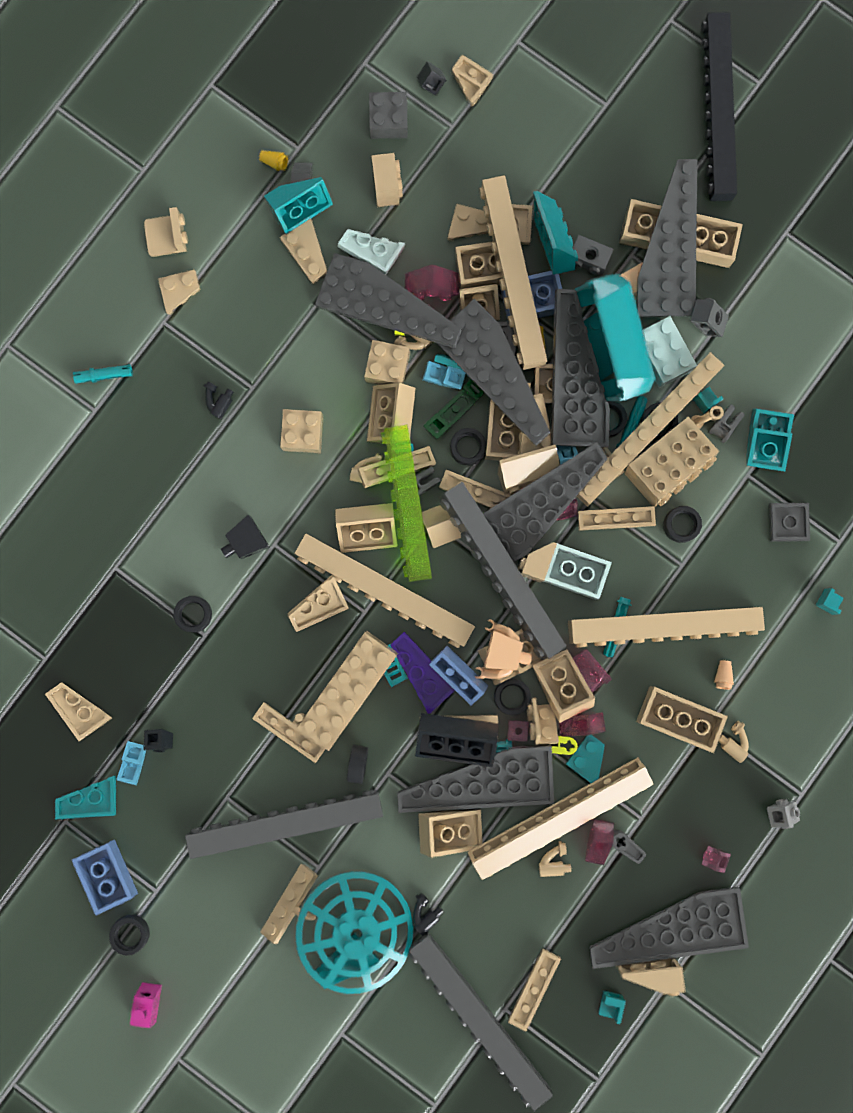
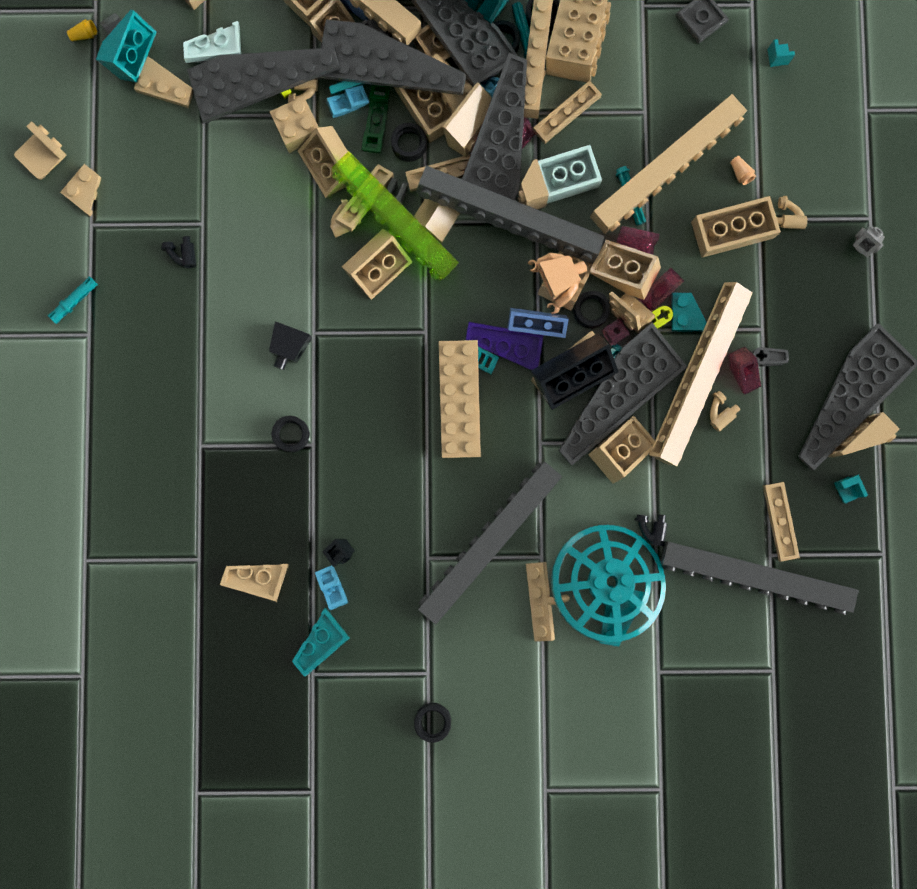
camera: 35 degrees left, 0 degrees up
medium blue brick [72,839,138,915] -> none
dark pink torso [130,982,162,1028] -> none
tan plate [252,702,325,763] -> none
tan brick [280,409,323,453] -> none
tan wing [288,574,349,632] -> none
tan brick [294,534,475,648] -> none
black tyre [347,745,368,784] -> none
clear pink brick [405,264,459,300] -> none
black tyre [663,506,702,543] -> none
clear pink plate [702,846,731,873] -> none

